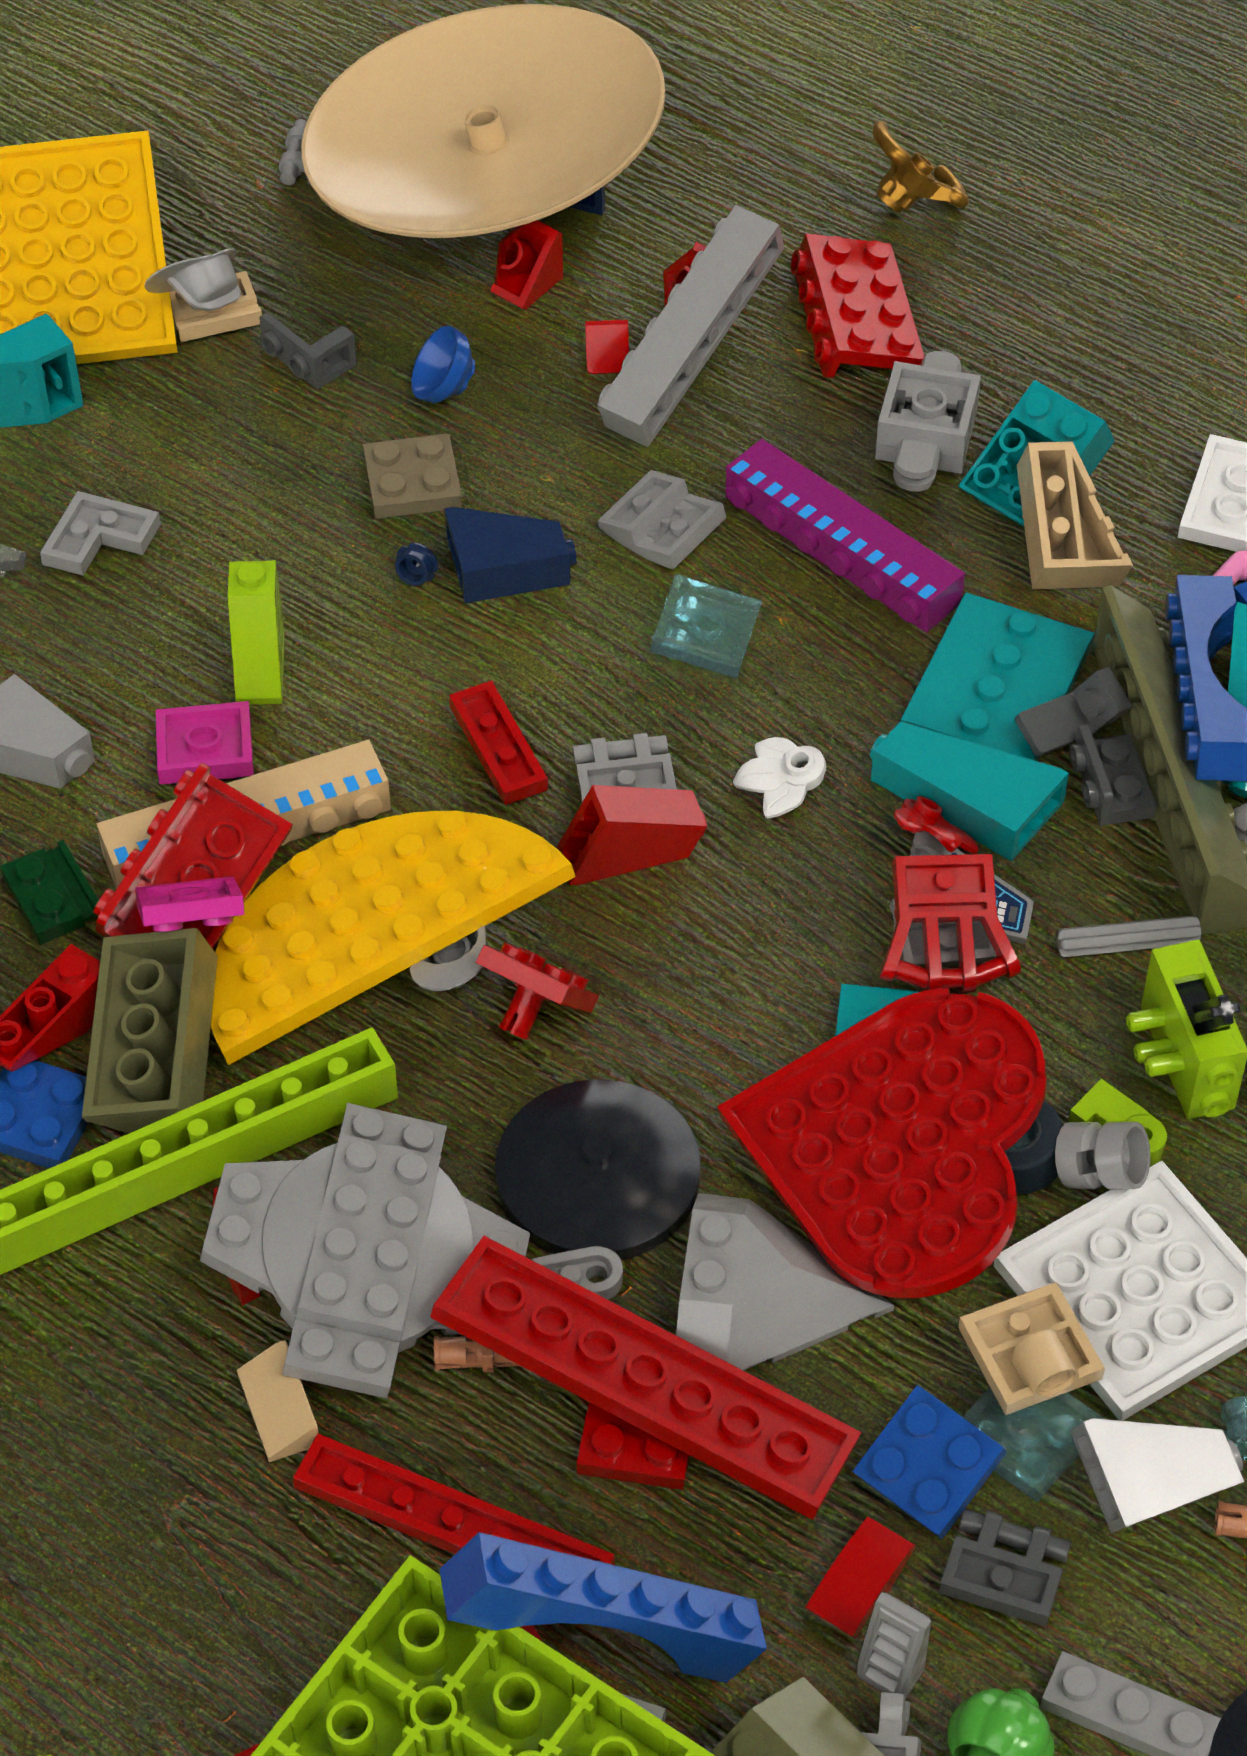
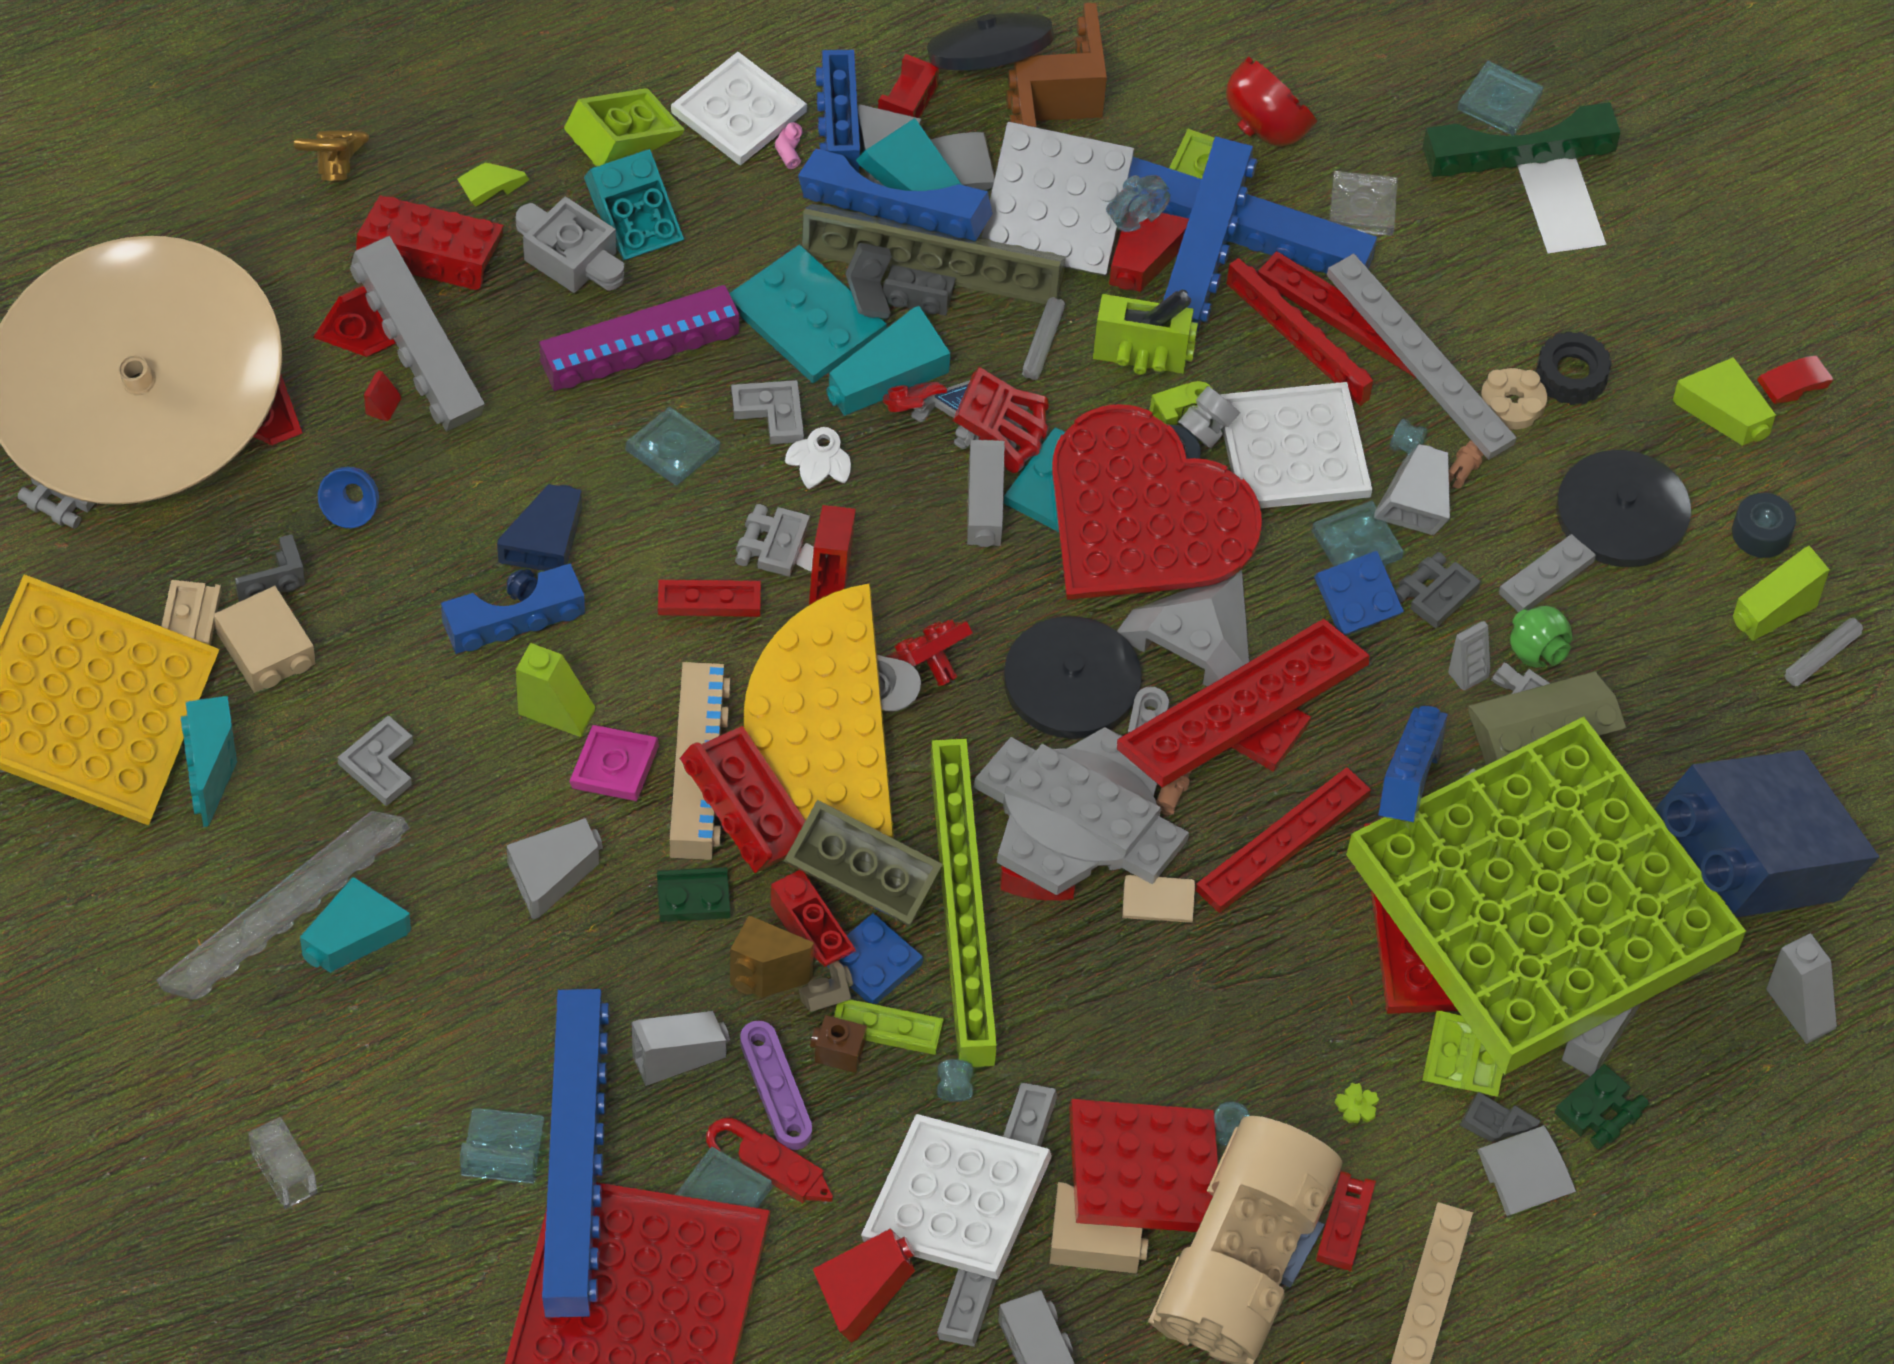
camera: 70 degrees left, 5 degrees up
dark pink plate [135,876,244,932] -> none
light grey piece [144,248,241,311] -> none
dark tan plate [363,433,462,519] -> none
light grey slope [597,470,727,569] -> none
red slope [805,1516,916,1639] -> none
tan plate [958,1282,1105,1415] -> none
tan wedge [1017,442,1133,589] -> none
none -> tan brick [214,586,316,693]
none -> blue arch [441,563,585,654]
none -> lime slope [457,163,530,207]
none -> lime slope [564,88,685,166]
none -> light grey plate [731,380,804,444]
none -> light grey slope [967,440,1004,547]

